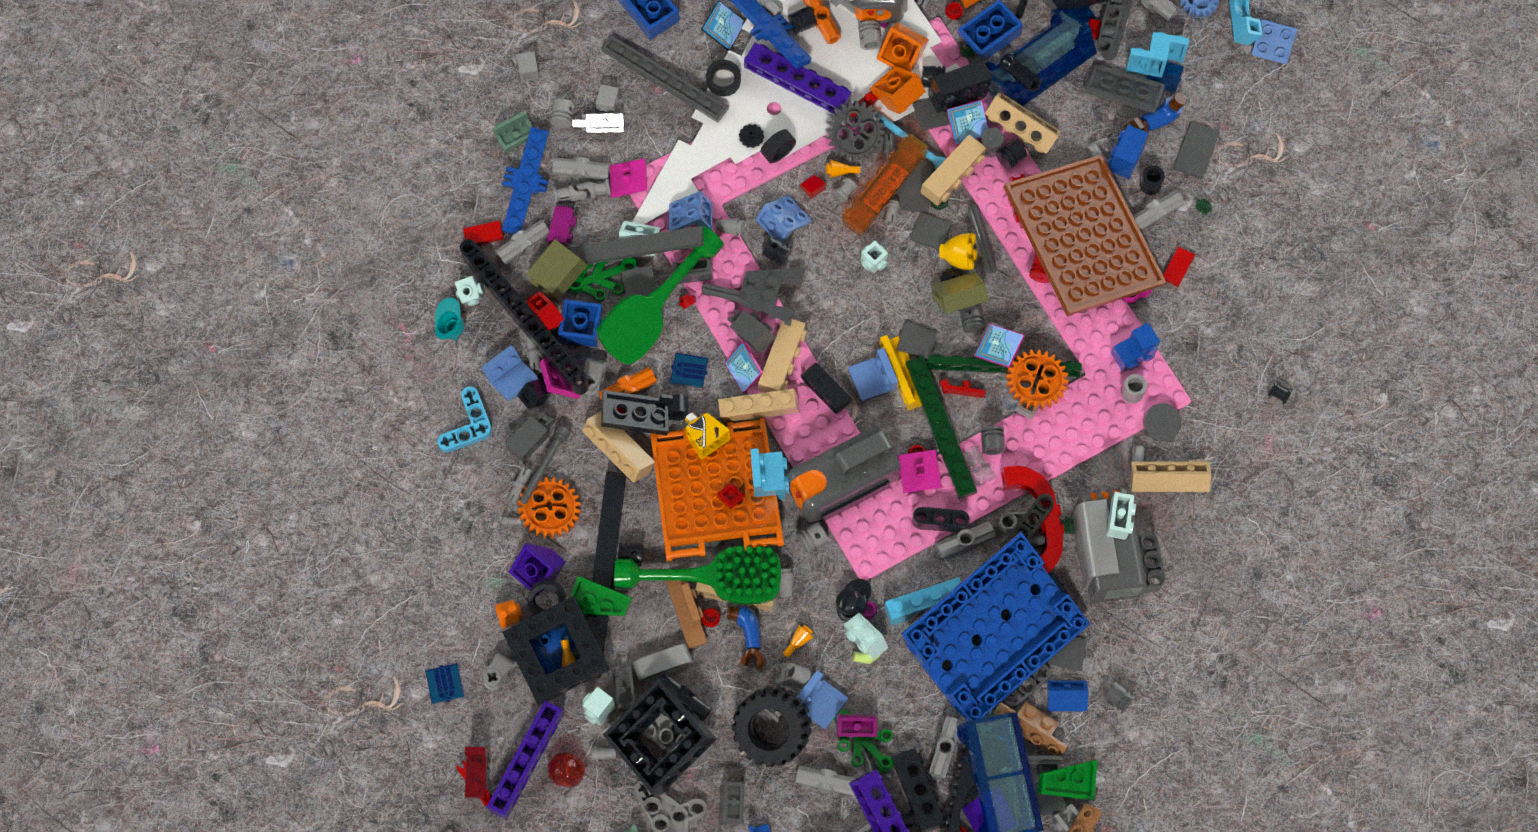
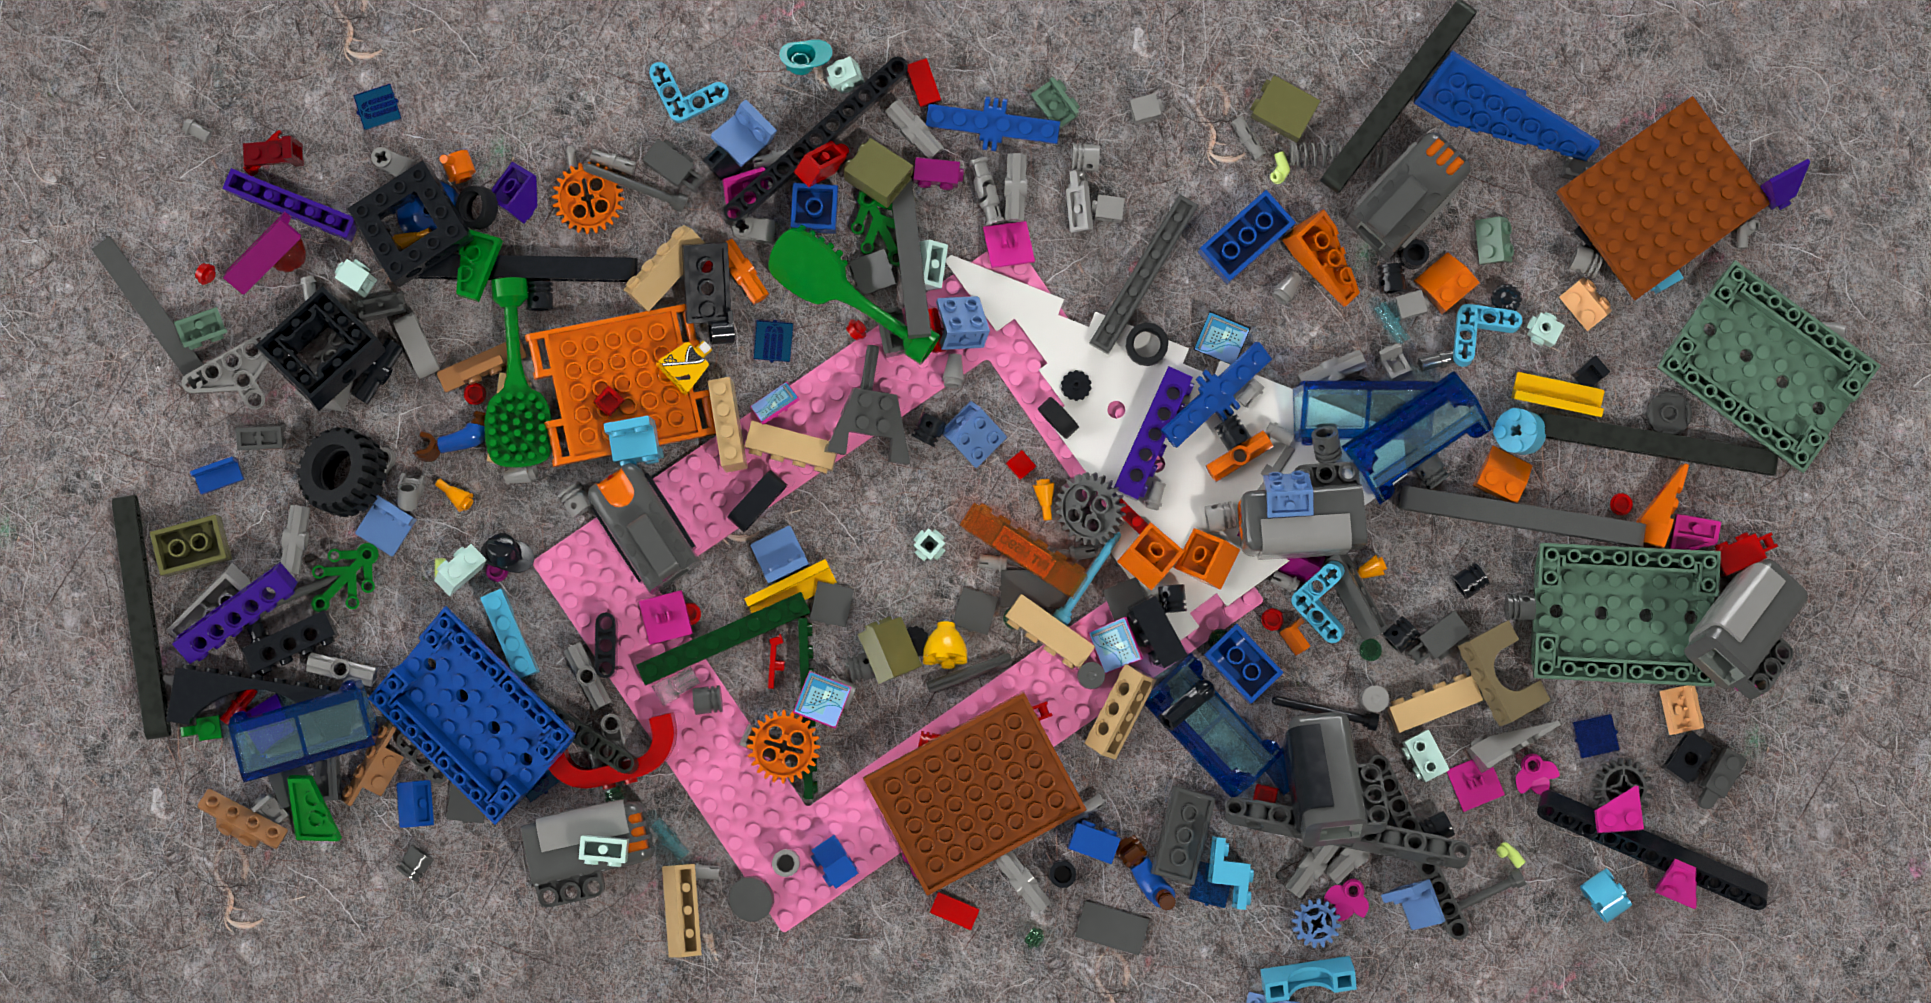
camera: 80 degrees right, 15 degrees up
dark grey brick [727,310,776,354] -> none
light grey bush [834,178,858,202] -> none
magenta slope [836,714,878,737] -> none
black piece [996,139,1027,170] -> none
none -> magenta panel [223,211,301,295]
none -> clear light blue pin [650,817,689,861]
none -> light grey pin [1145,480,1166,510]

